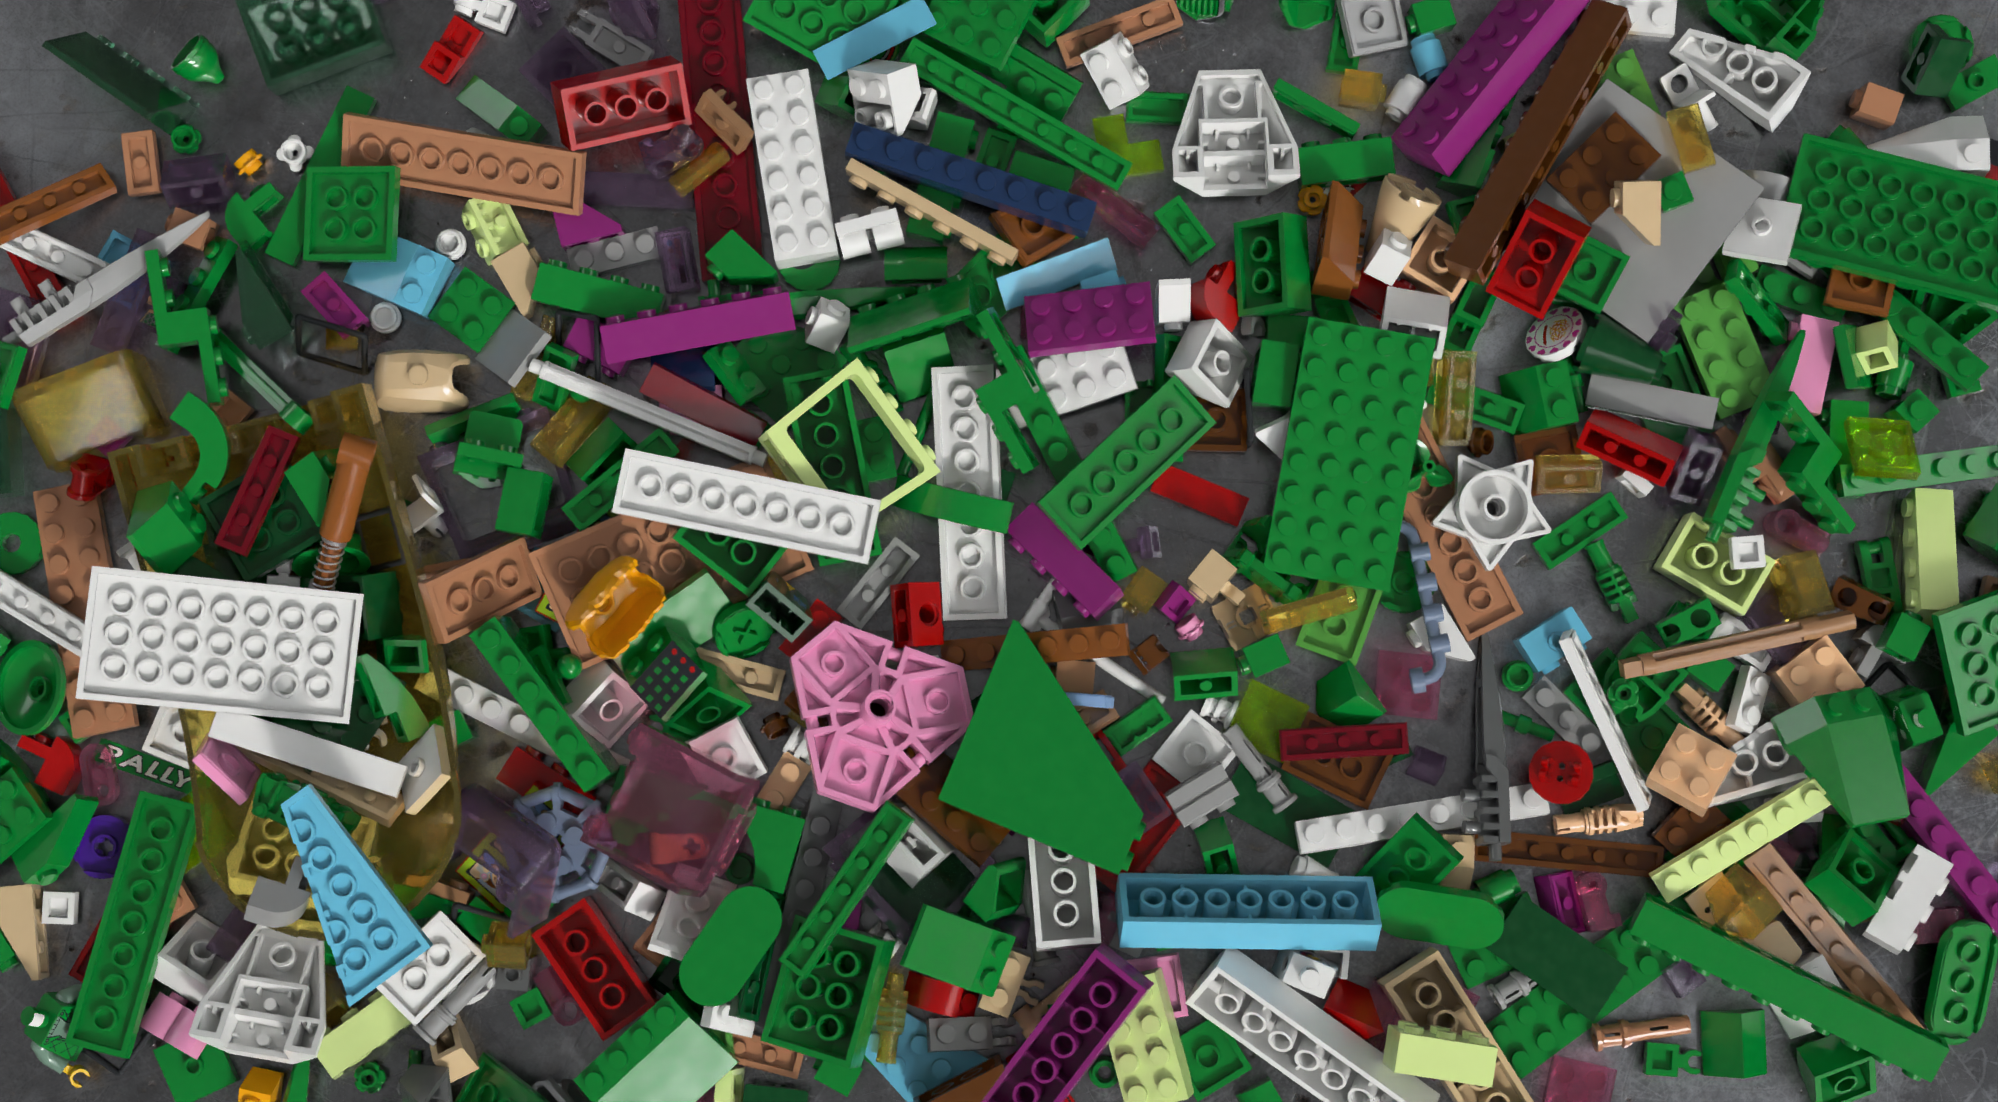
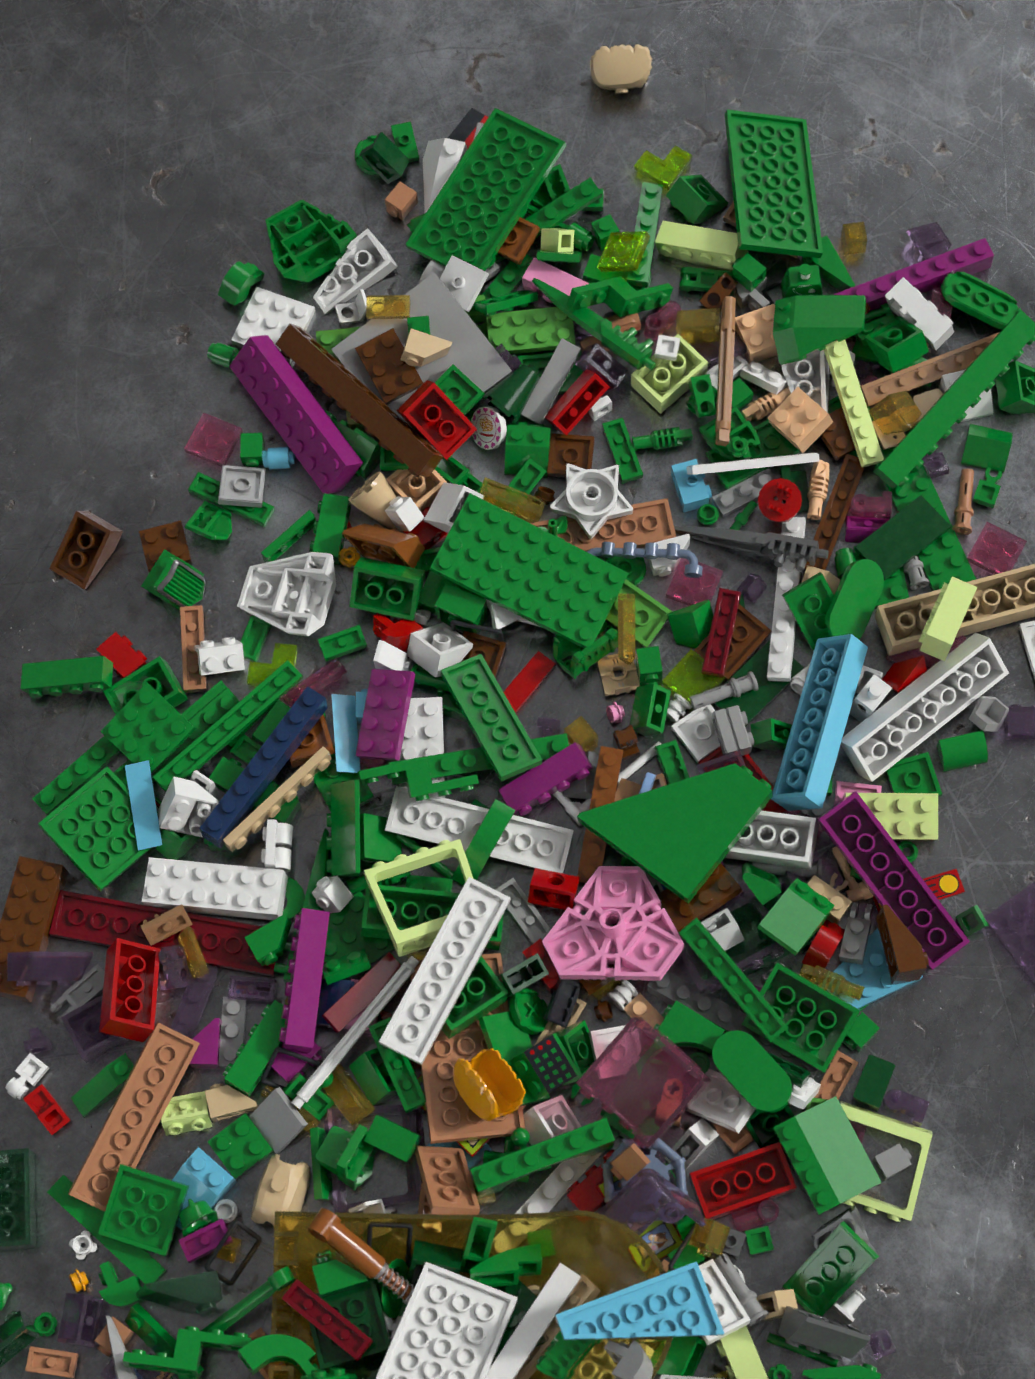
camera: 70 degrees left, 15 degrees down
white plate [398,724,452,815] -> none
white plate [435,229,467,260] -> none
green brick [884,246,948,285] -> none
magenta plate [1153,580,1196,624] -> none
tan brick [1187,549,1246,607] -> none
clear yellow brick [1338,69,1387,112] -> none
white brick [1383,74,1427,123] -> none
clear yellow slope [1535,454,1603,494] -> none
none -> green piece [179,1199,218,1237]
none -> black plate [543,976,582,1028]
none -> nougat slope [610,1143,651,1181]

